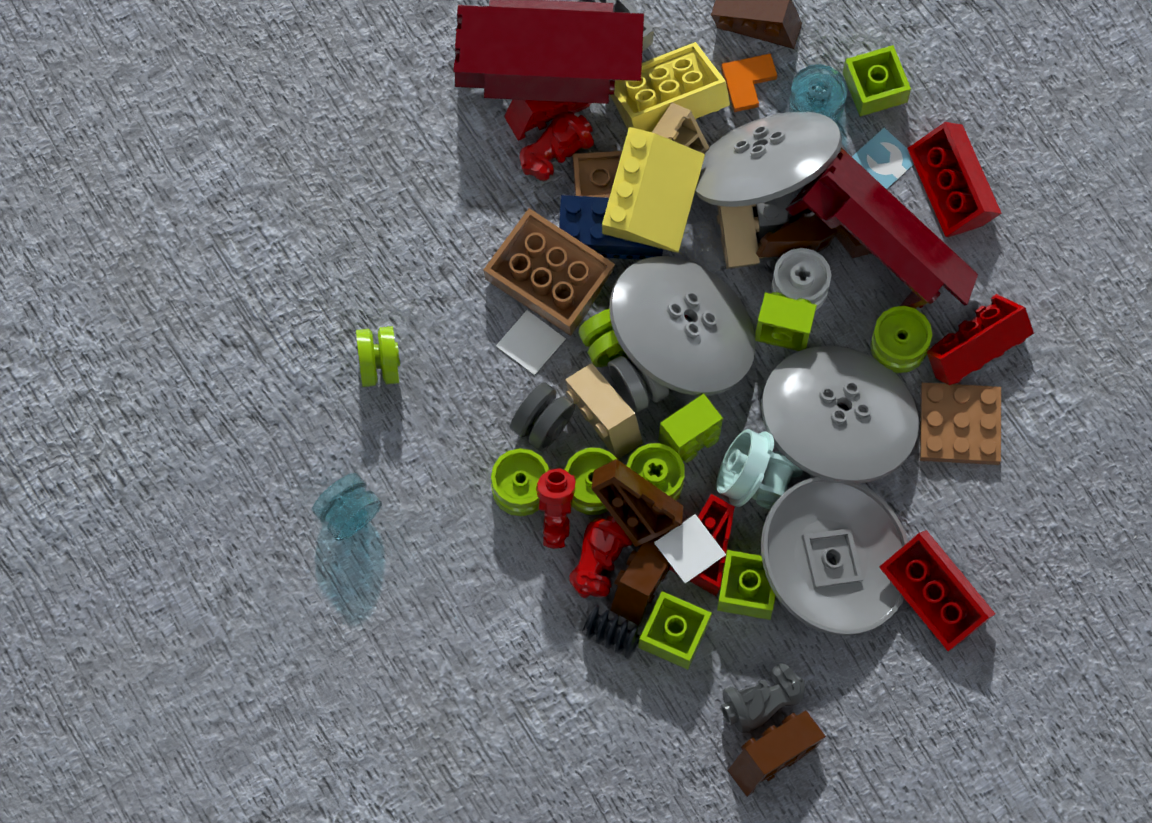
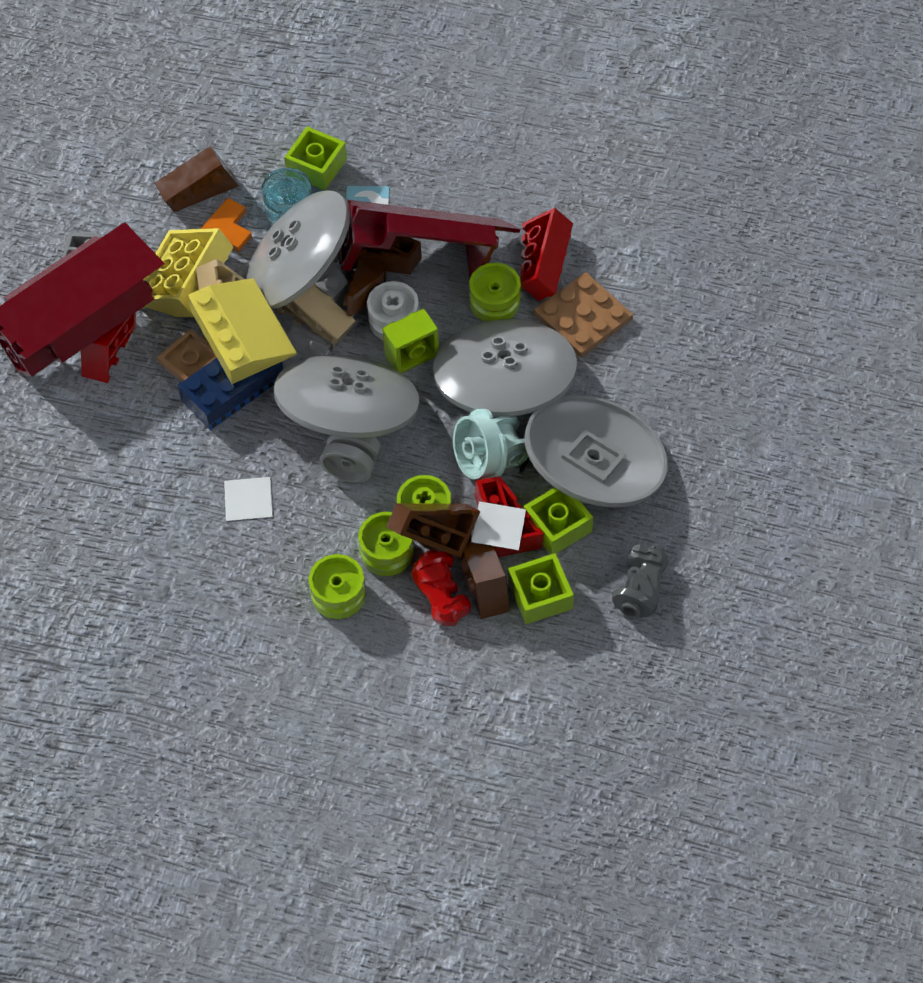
camera: 40 degrees left, 10 degrees down
clear light blue wheel [312,473,382,541] -> none
lime wheel [356,326,400,387] -> none
medium nougat slope [483,208,615,336] -> none
dark grey wheel [510,382,575,451] -> none
red animal [519,112,594,182] -> none
red animal [536,468,576,549] -> none
tan wedge [565,363,643,459] -> none
lime wheel [578,309,628,367] -> none
black piece [582,605,642,659] -> none
lime brick [658,394,723,463] -> none
reddish brown wedge [727,710,826,797] -> none
red slope [879,530,996,652] -> none
red slope [907,122,1002,238] -> none

